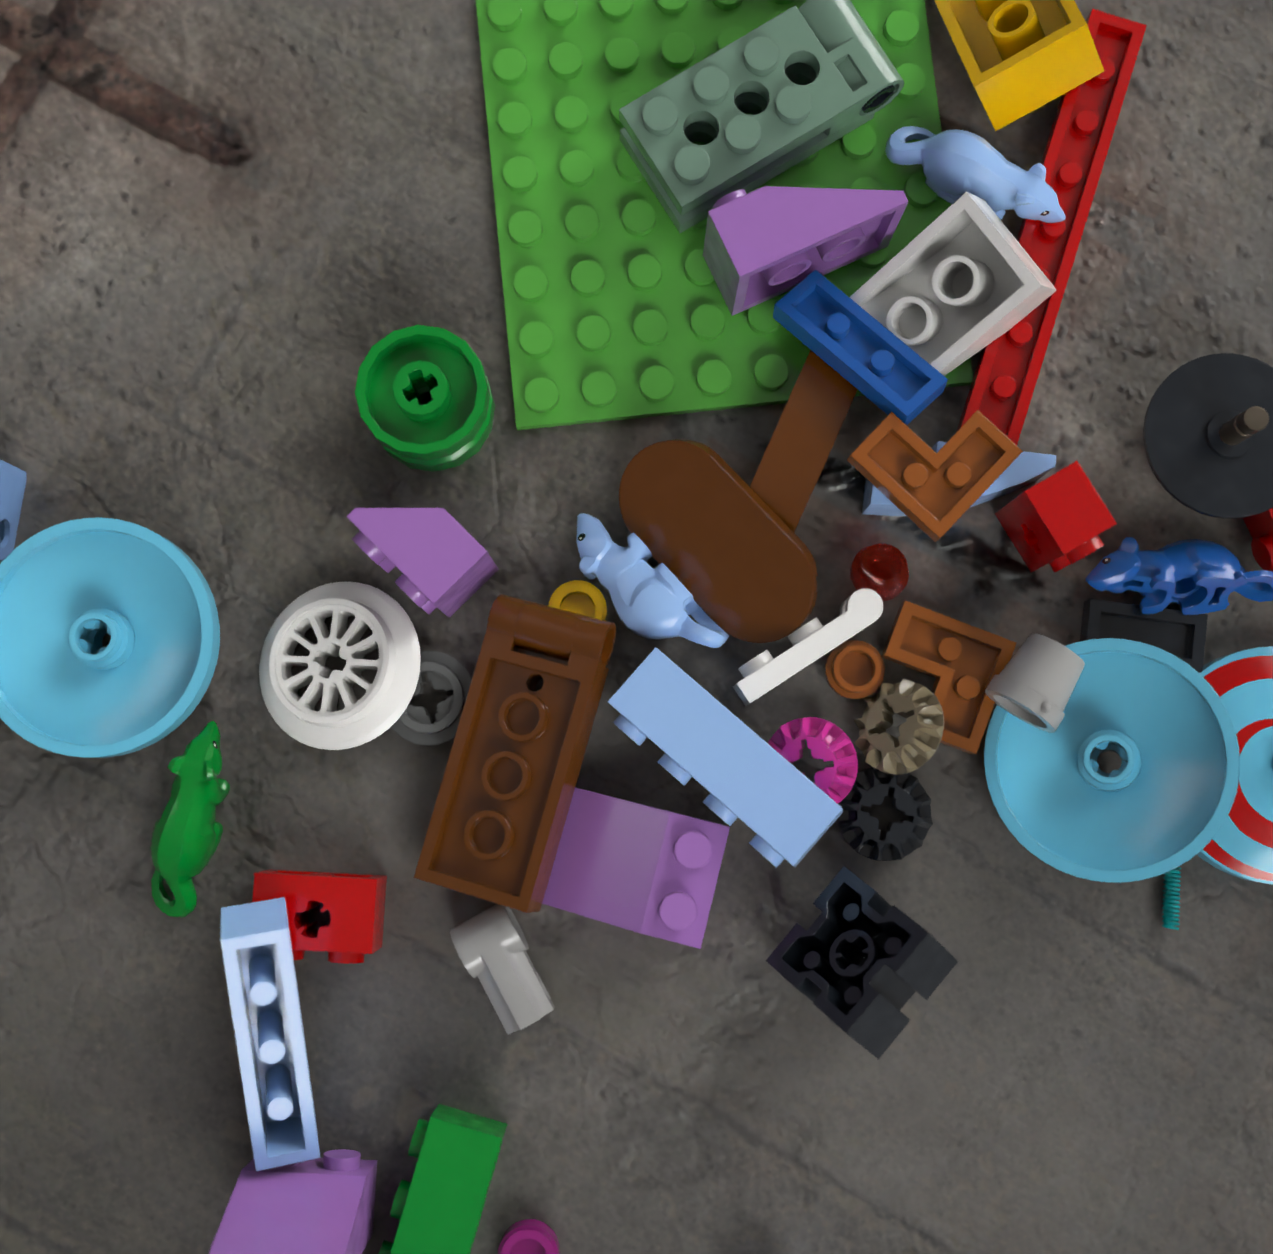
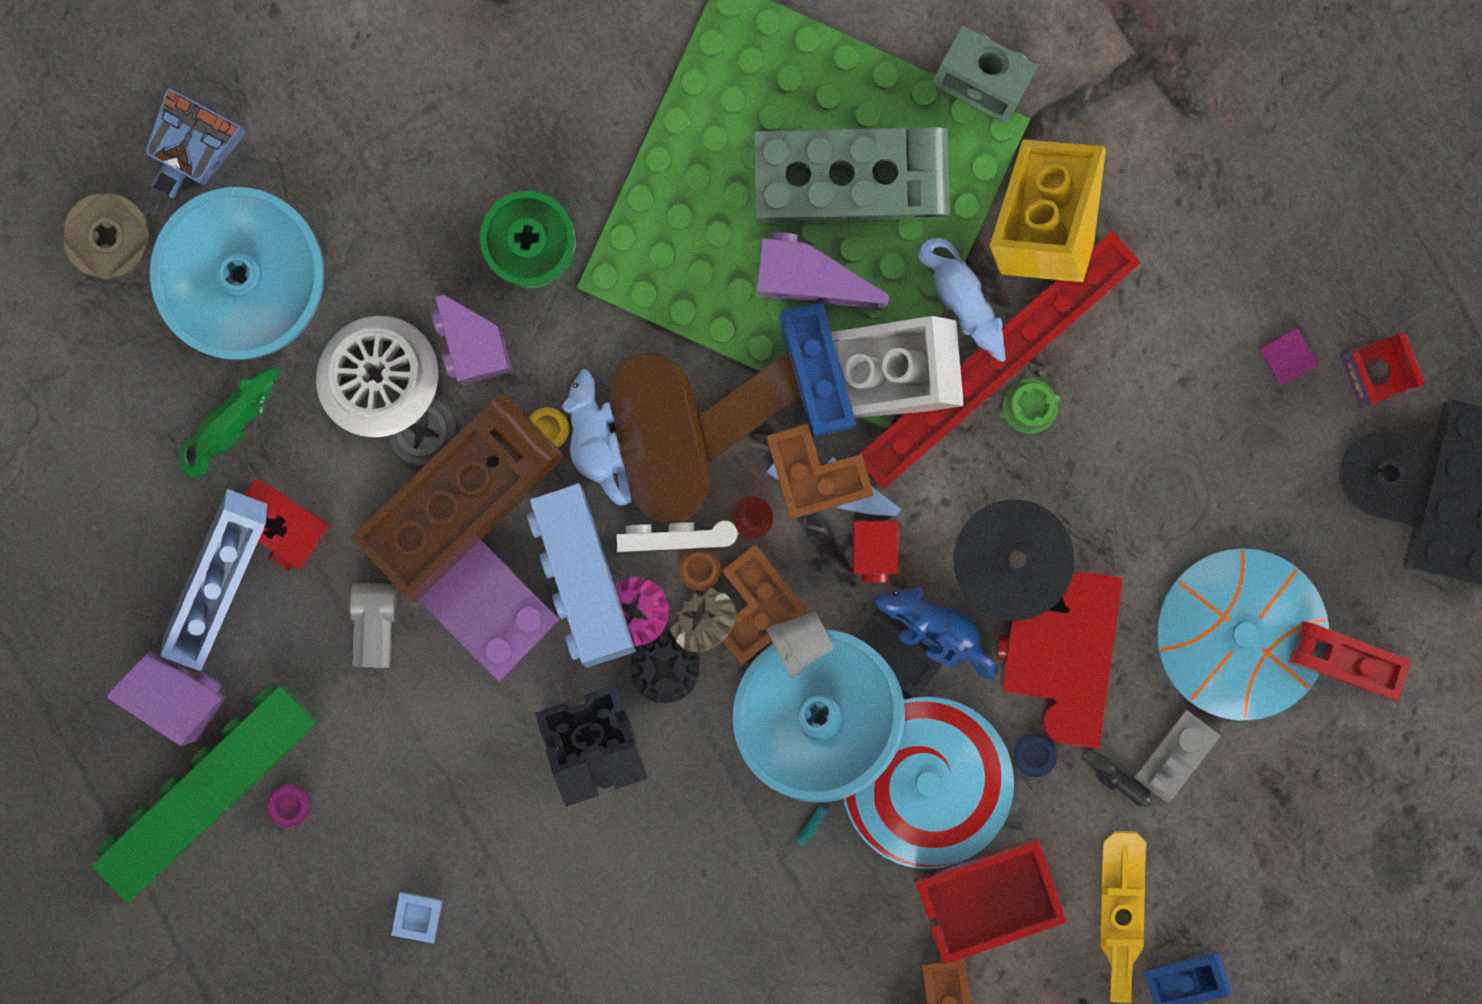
camera: 30 degrees right, 5 degrees up
none -> bright green piece [1000,379,1061,434]

